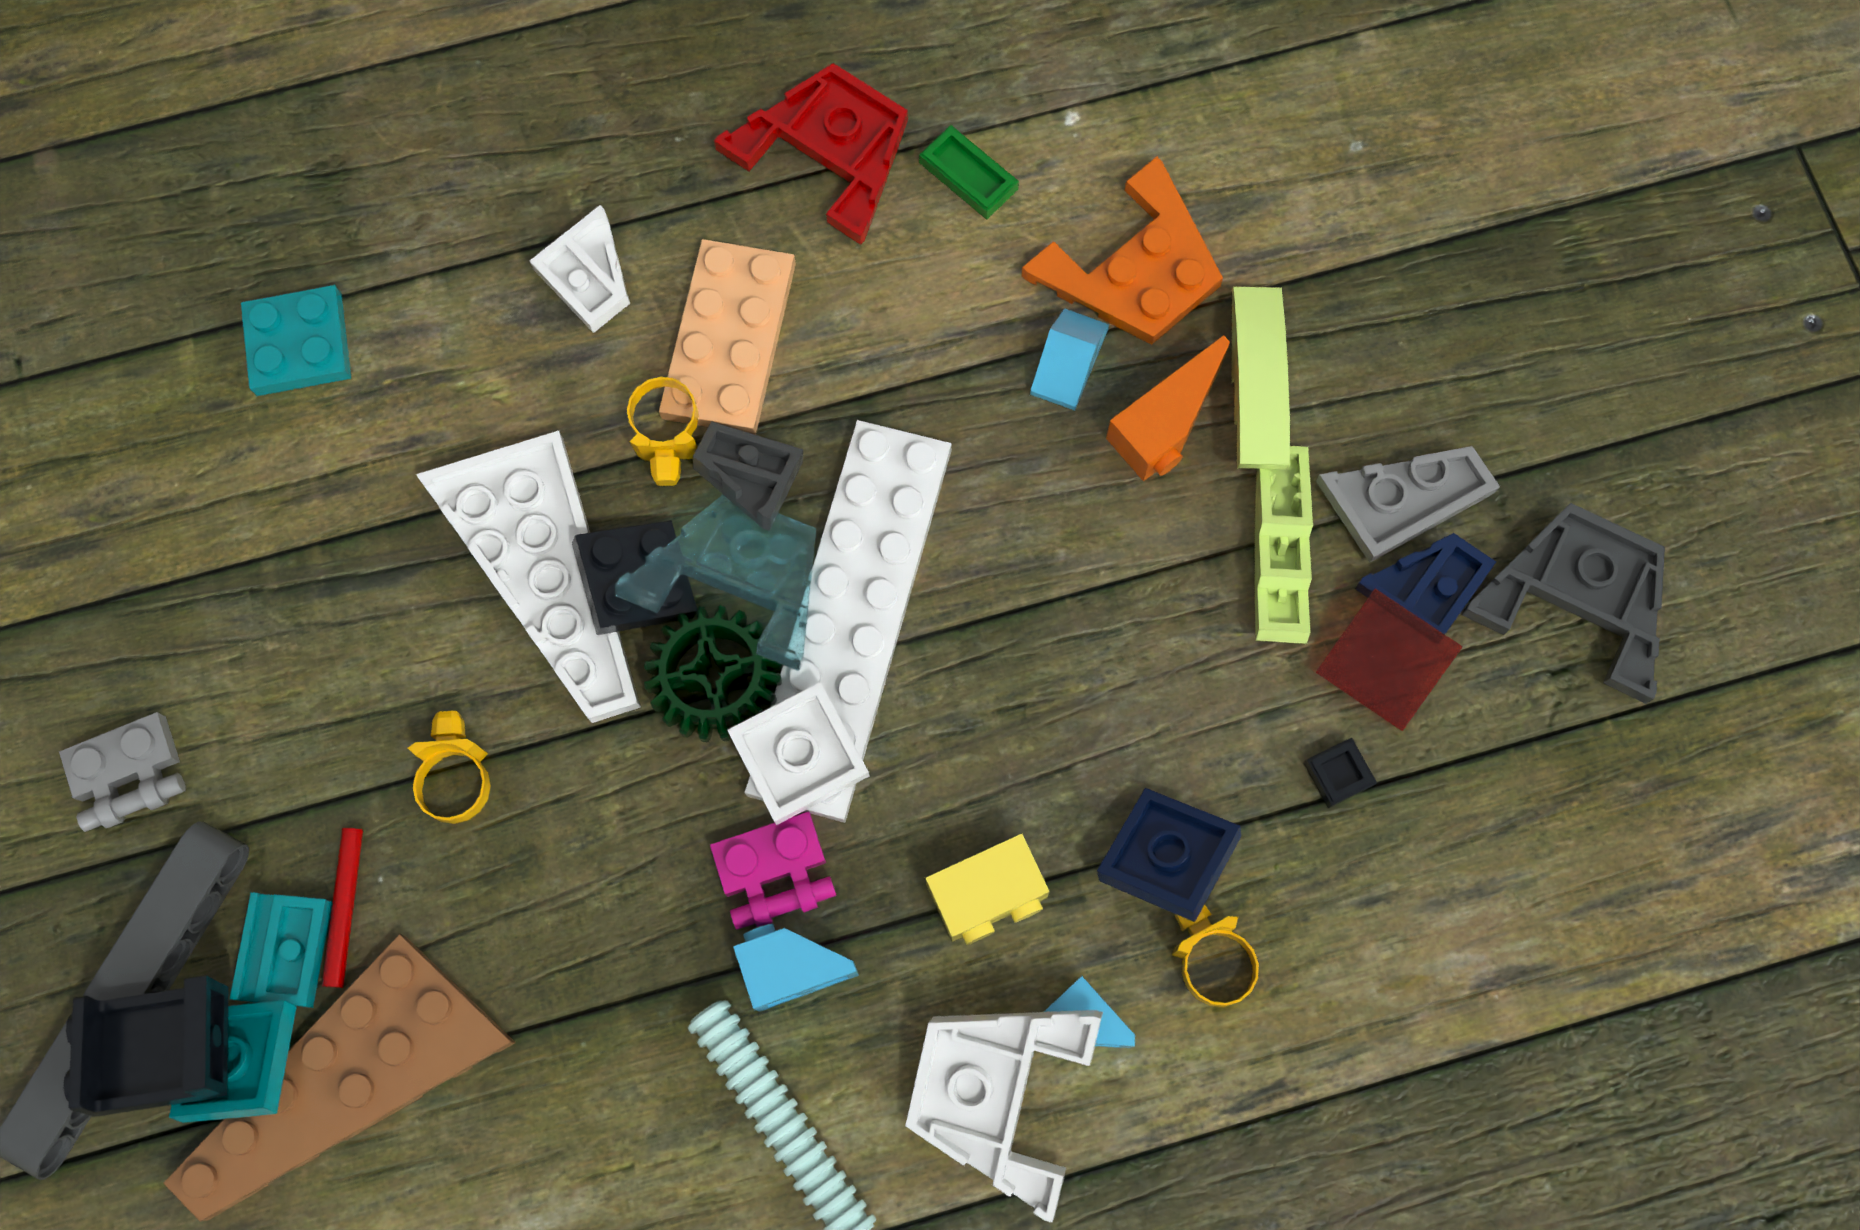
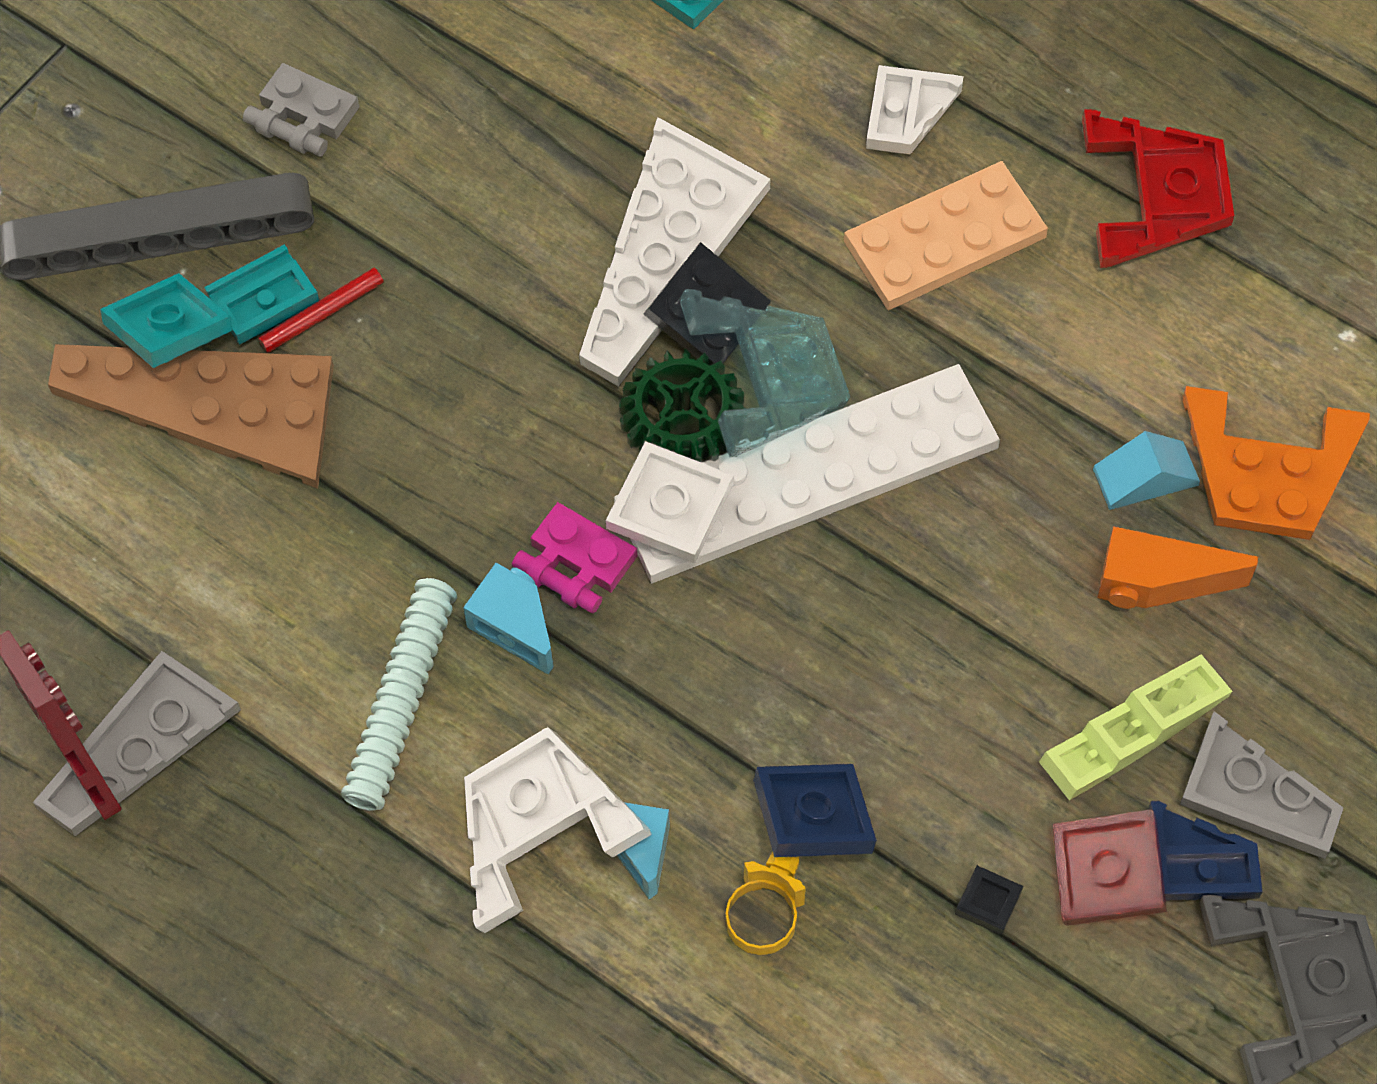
camera: 50 degrees right, 10 degrees down
black panel [63,975,228,1117] -> none
yellow piece [408,711,491,824] -> none
yellow piece [627,377,699,486] -> none
dark grey wing [693,421,803,531] -> none
green tile [919,125,1019,220] -> none
light yellow brick [925,834,1050,945] -> none
yellowish green slope [1232,287,1290,469] -> none

